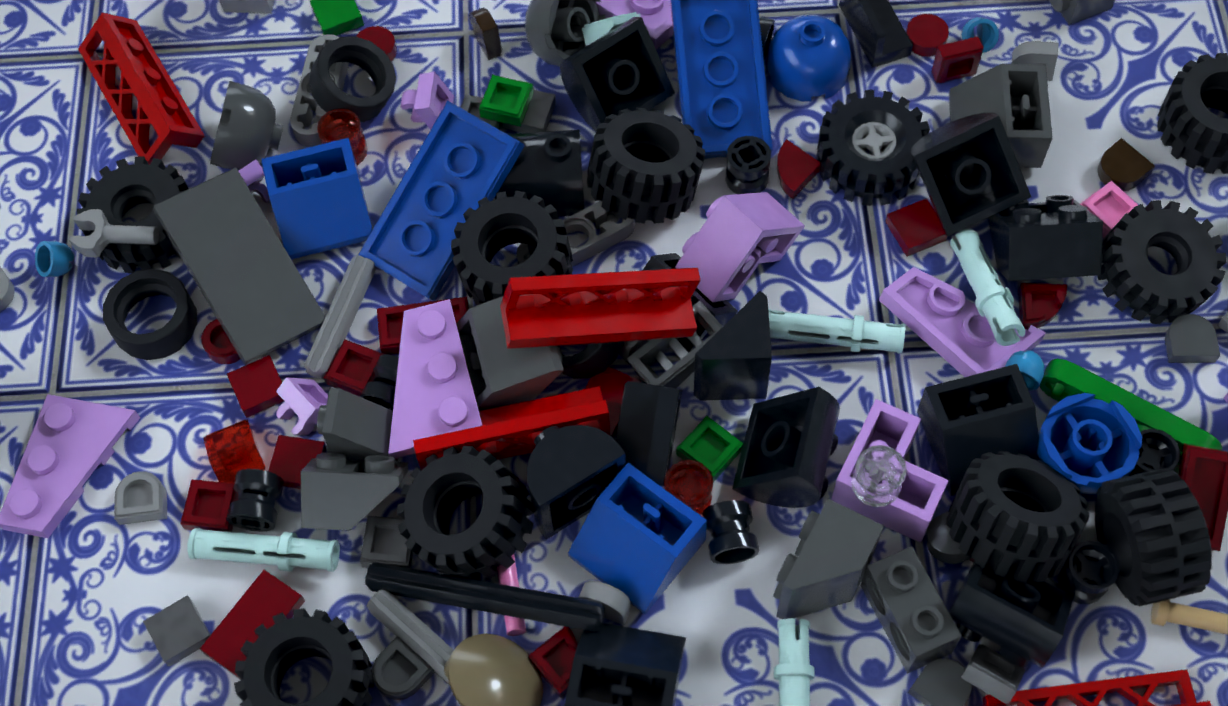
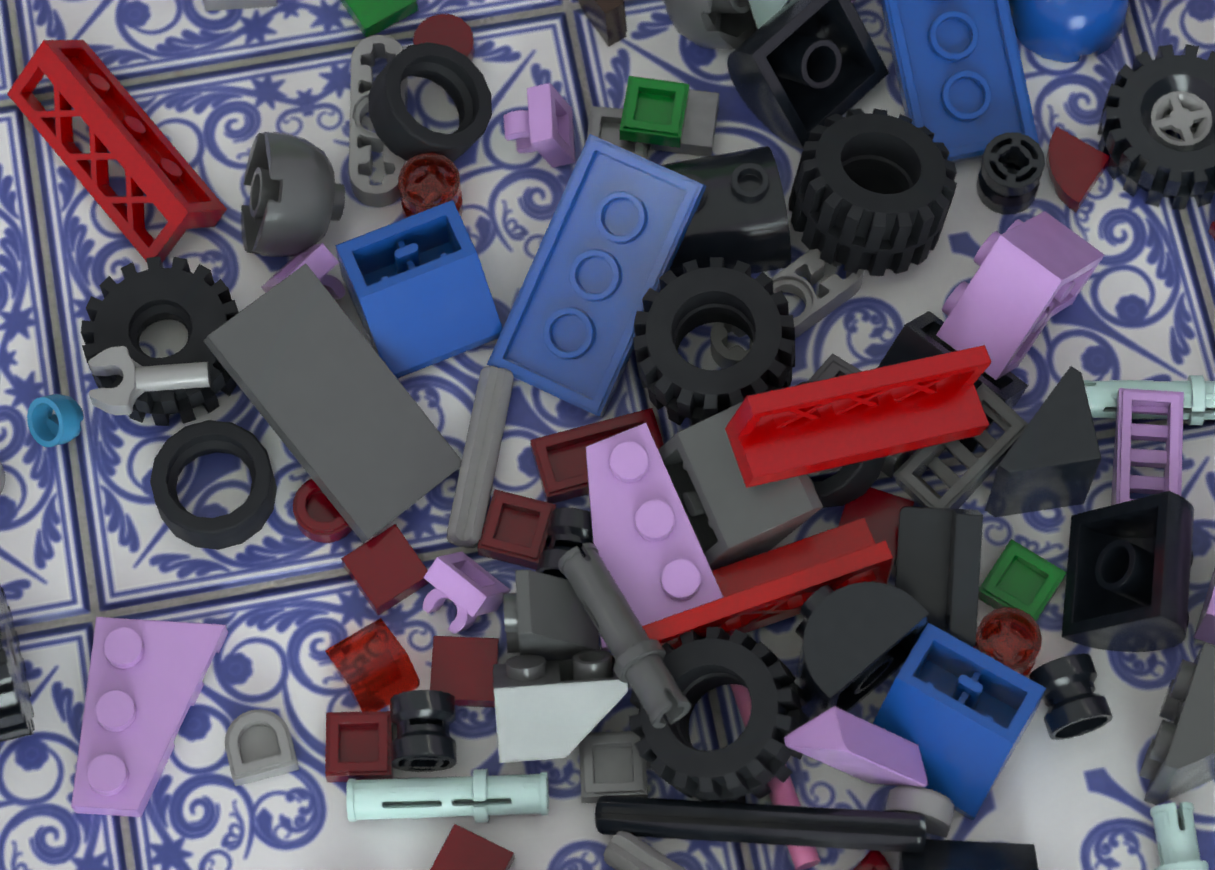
camera: 10 degrees left, 5 degrees up
none -> dark grey pin [558,543,691,728]
none -> lavender slope [784,706,928,787]
none -> lavender slope [1111,388,1184,505]

